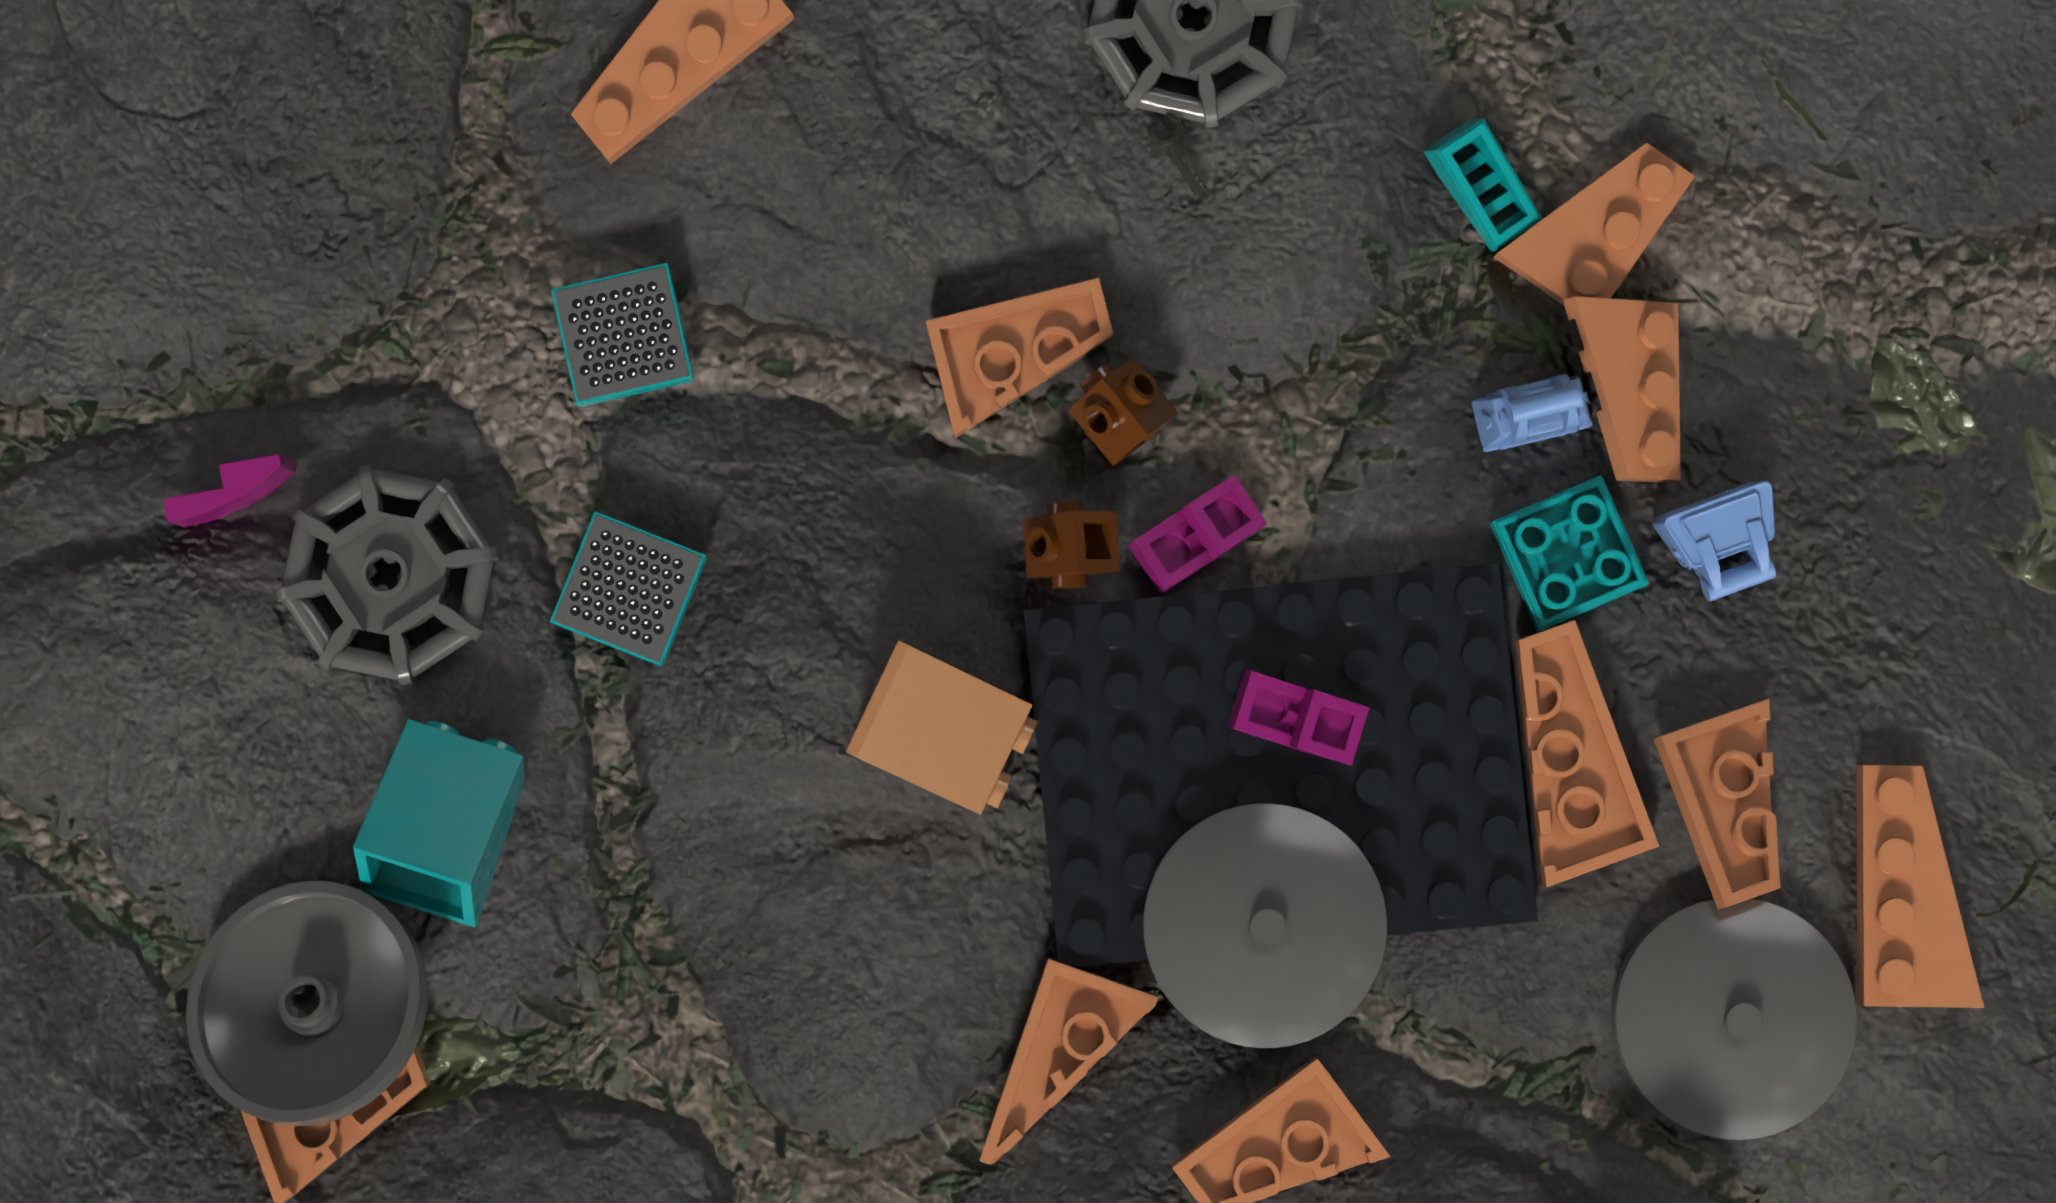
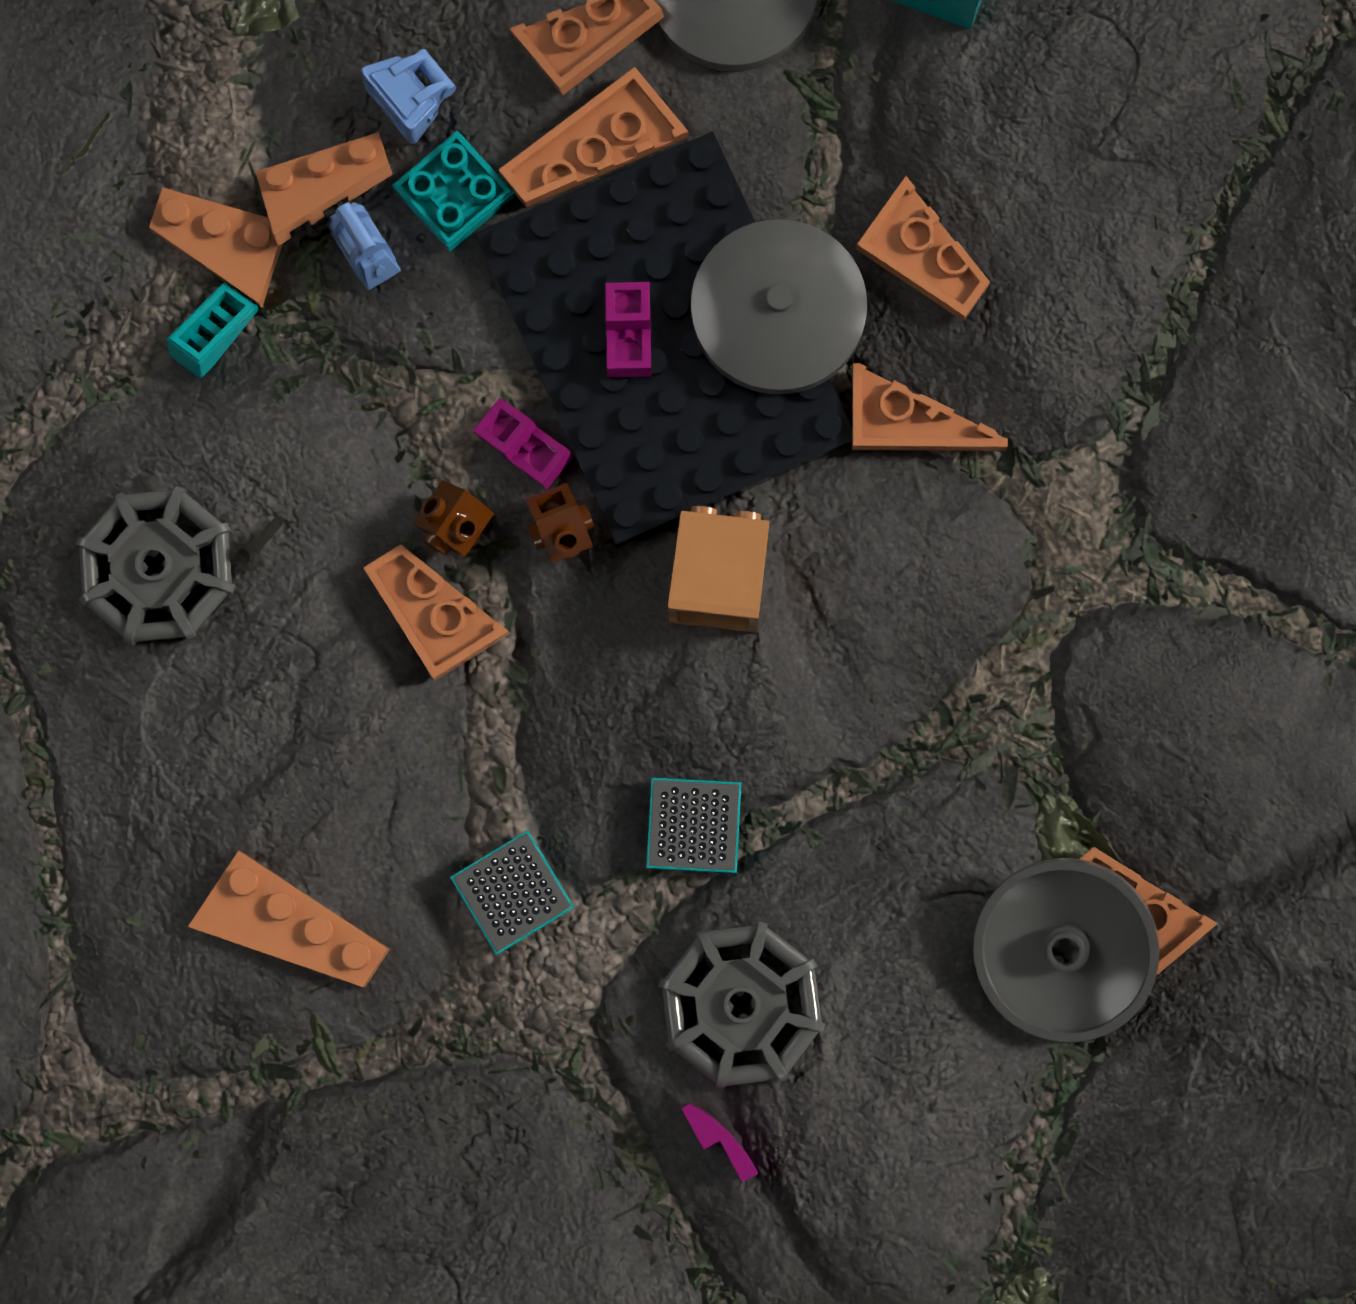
camera: 105 degrees left, 5 degrees down
teal slope [353,719,525,928] -> none

